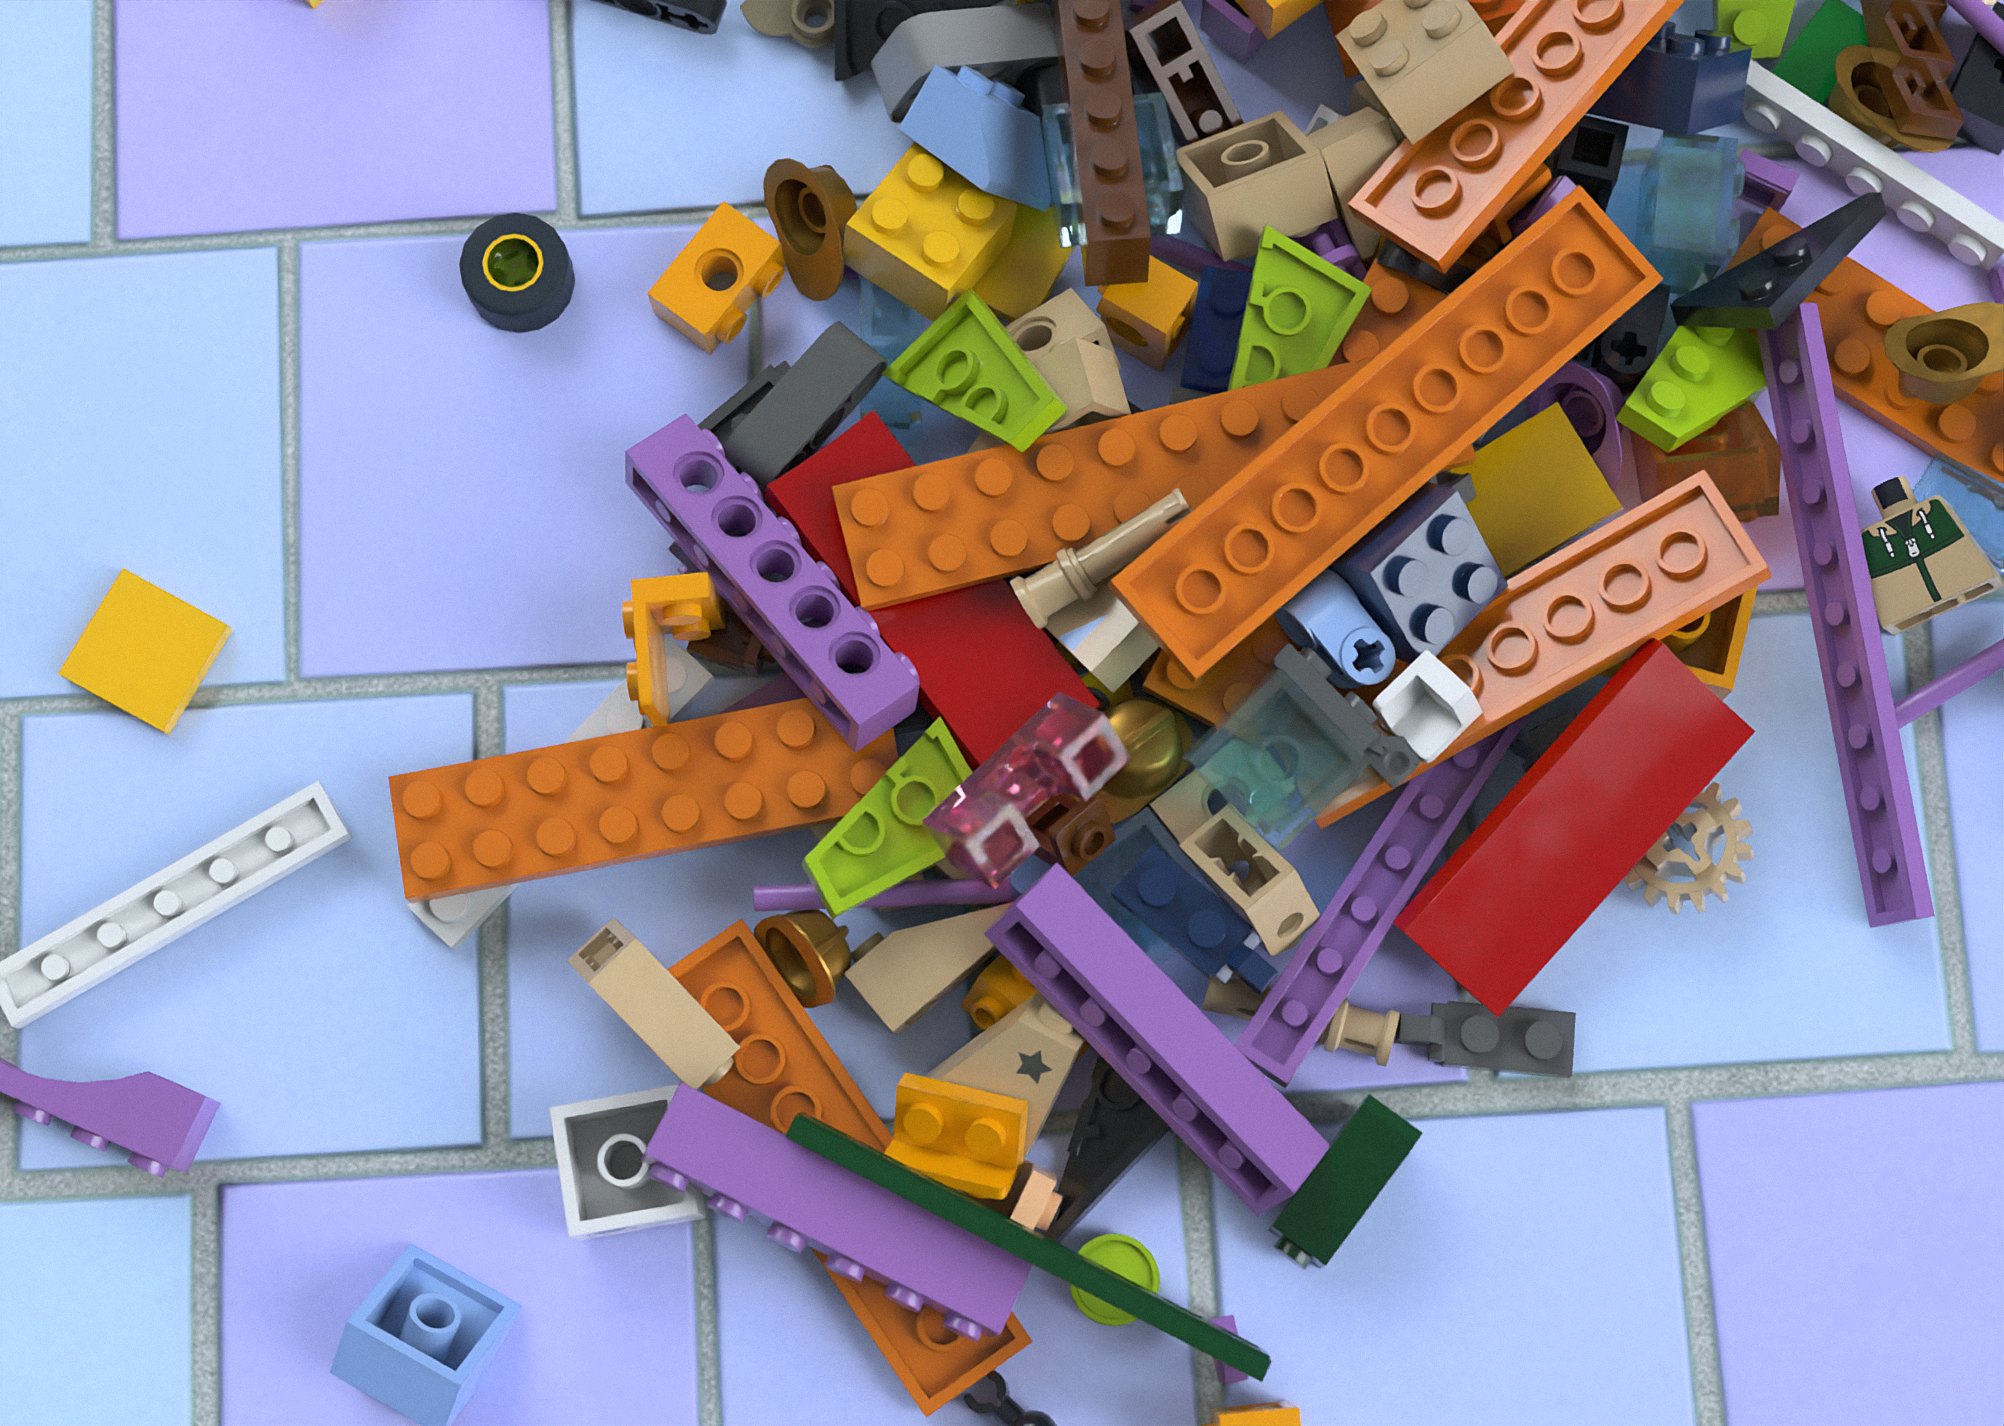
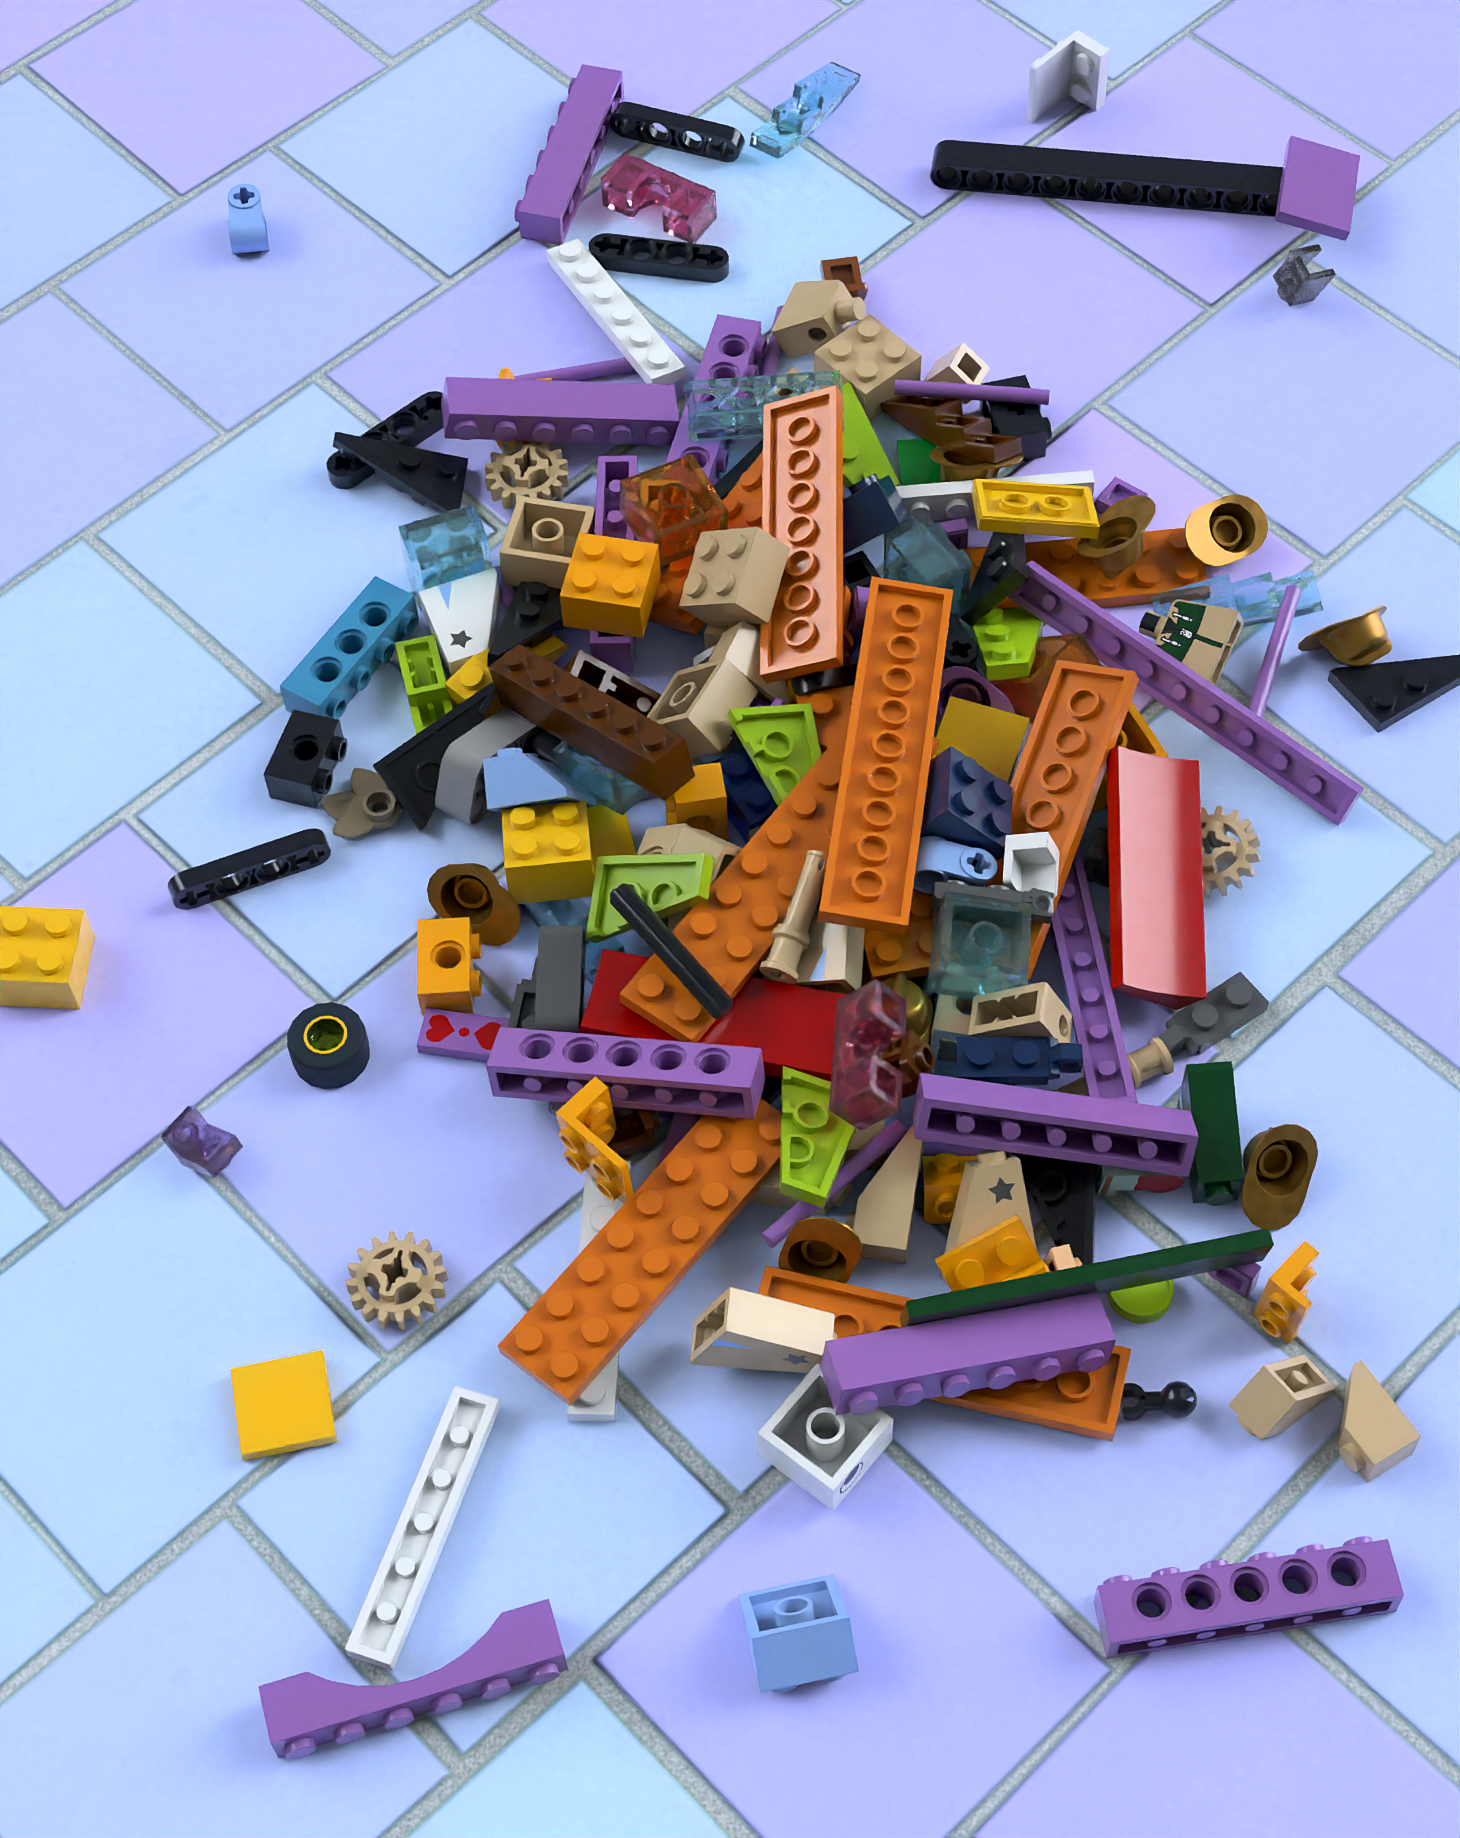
camera: 40 degrees left, 20 degrees down
none -> clear purple bracket [161,1106,243,1179]
none -> tan gear [346,1231,448,1331]
none -> medium lavender tile [417,1007,509,1062]
none -> black axle [610,883,733,1019]
none -> yellow tile [971,479,1100,539]
none -> pearl gold piece [1241,1124,1318,1230]

